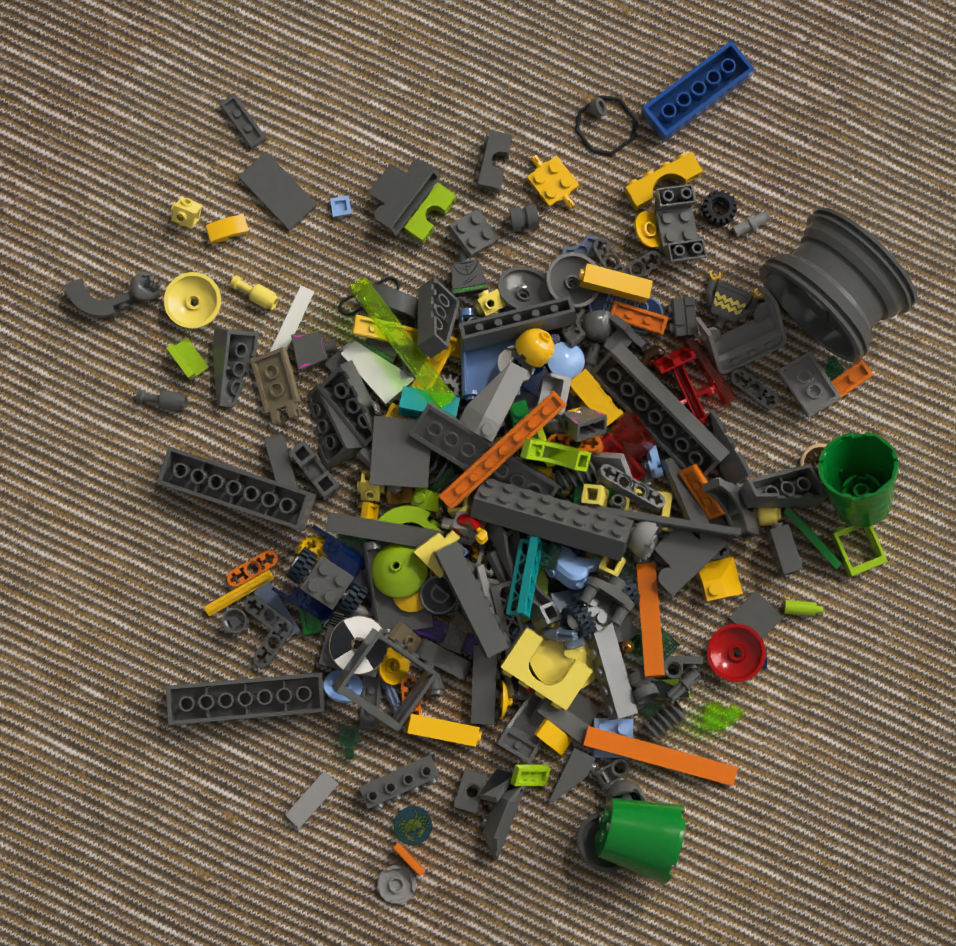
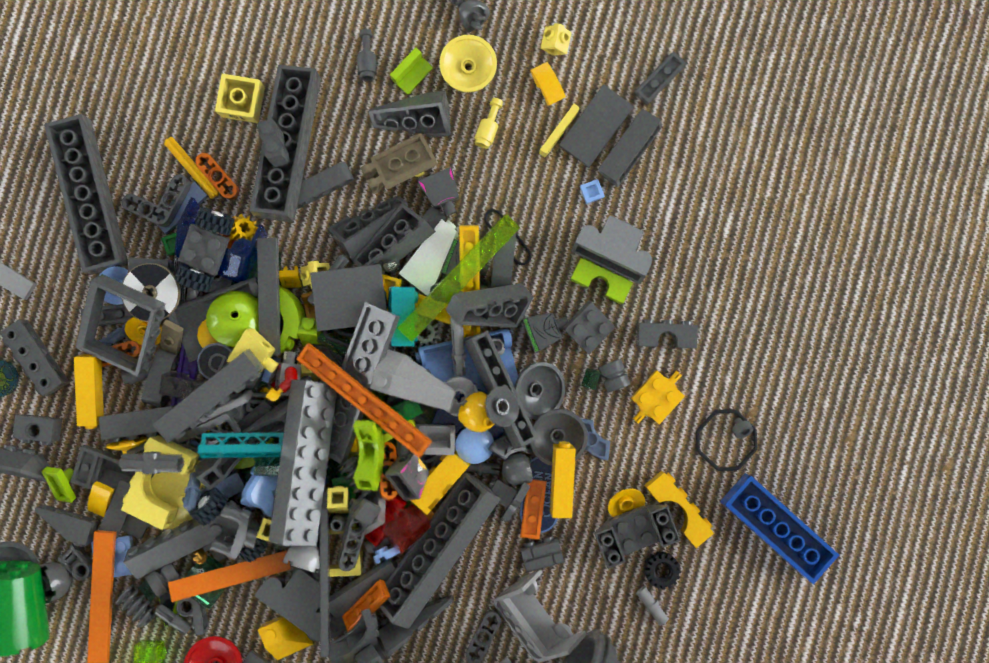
camera: 75 degrees right, 5 degrees up
dark grey wheel [222,608,250,634] -> none
white sticker [255,286,314,385] -> none
dark grey arch [289,441,341,499] -> none
clear green plate [339,725,360,760] -> none
light yellow brick [474,289,506,317] -> none
tile [479,768,513,803] -> none
dark grey beam [592,238,662,277] -> none
dark brown arm [640,345,665,368] -> none
red piece [650,346,716,424] -> none
clear red plate [684,337,735,407] -> none
dark grey torso [706,270,764,329] -> none
none -> dark grey piece [119,452,184,474]
none -> light yellow brick [215,74,265,123]
none -> dark grey brick [258,119,289,167]
none -> dark grey tile [352,499,382,525]
none -> light grey pin [450,317,467,376]
none -> dark grey dish [485,386,519,427]
none -> light yellow tile [539,104,579,157]
none -> clear green tile [581,368,601,390]
none -> dark grey brick [598,109,662,187]

